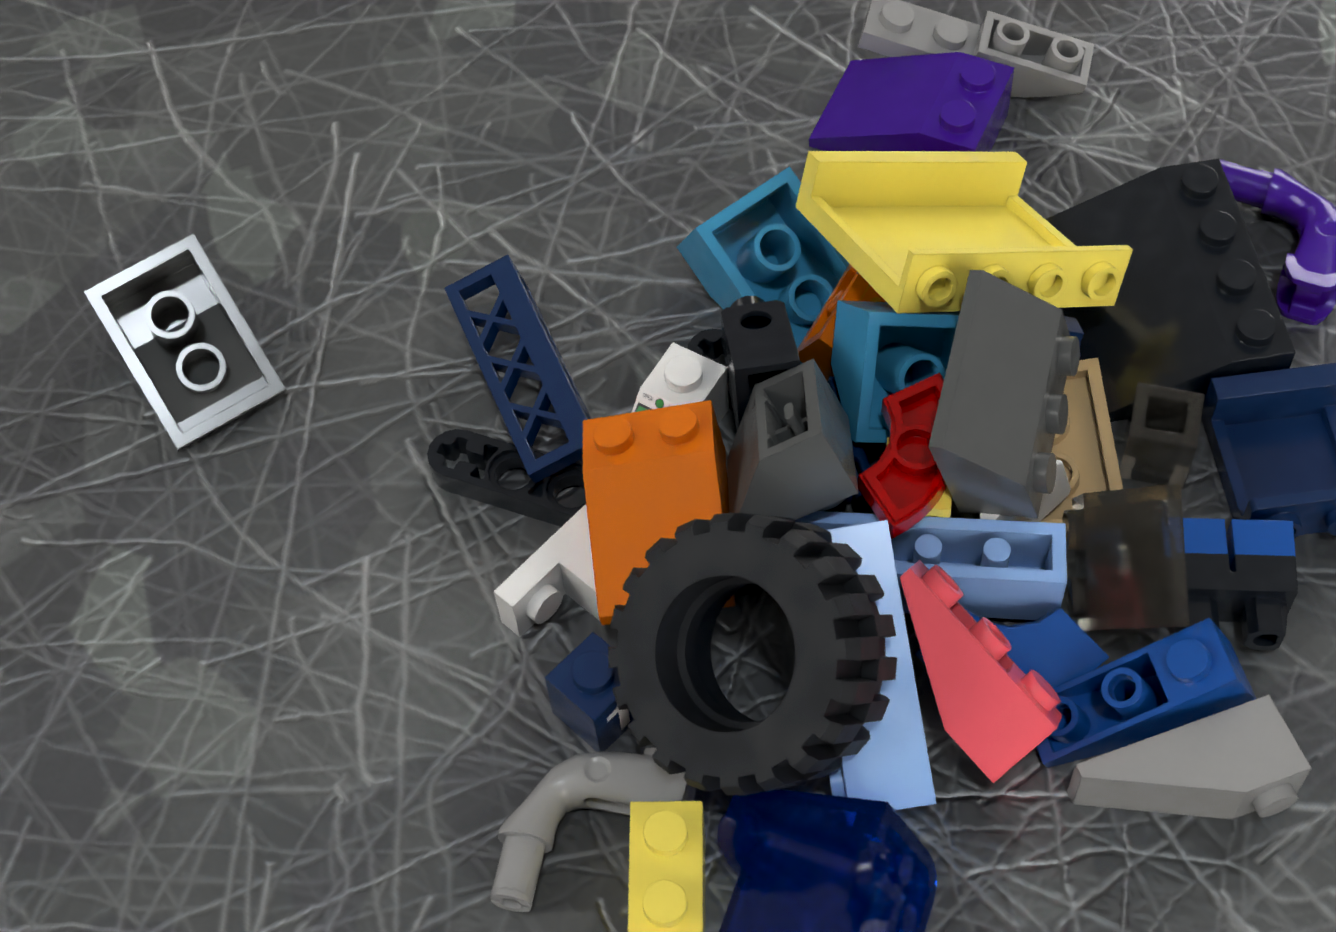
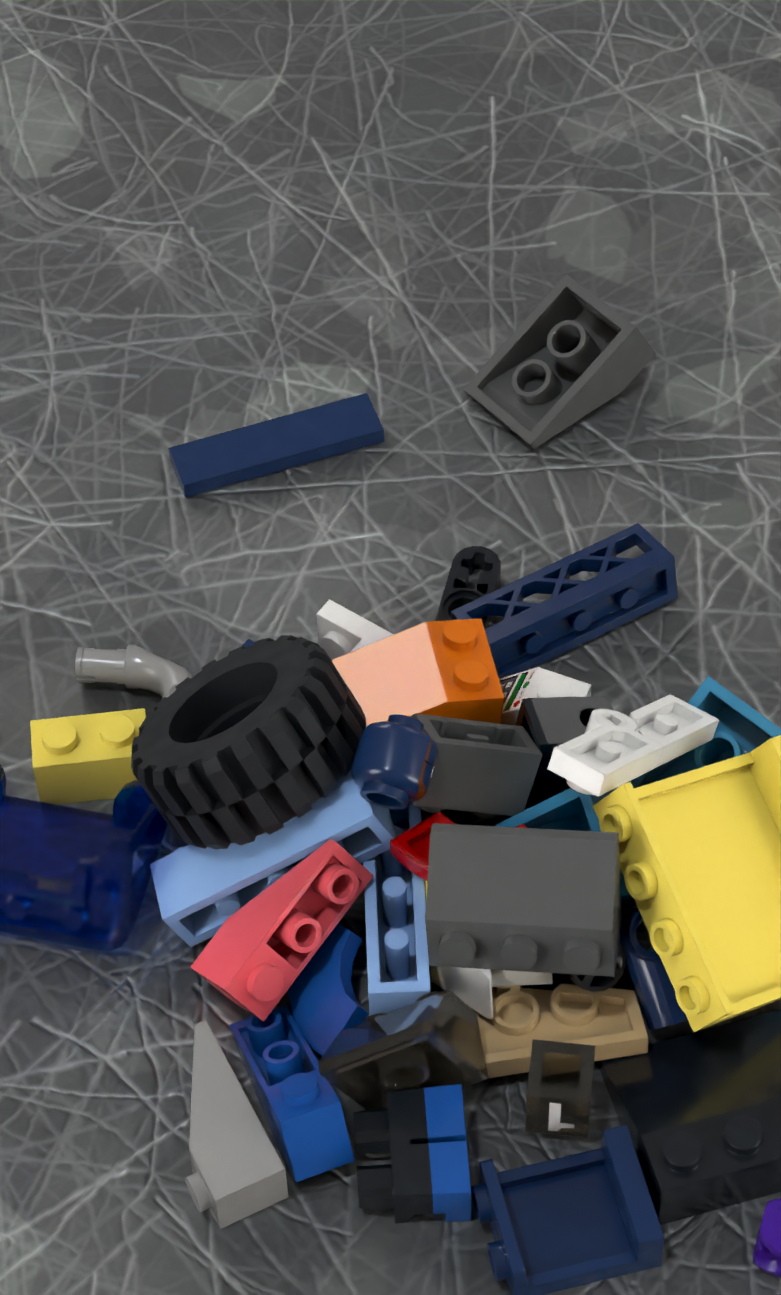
camera: 80 degrees right, 5 degrees down
none -> dark blue tile [168,393,384,497]
none -> dark blue head [351,714,438,810]
none -> white hinge [547,694,719,797]

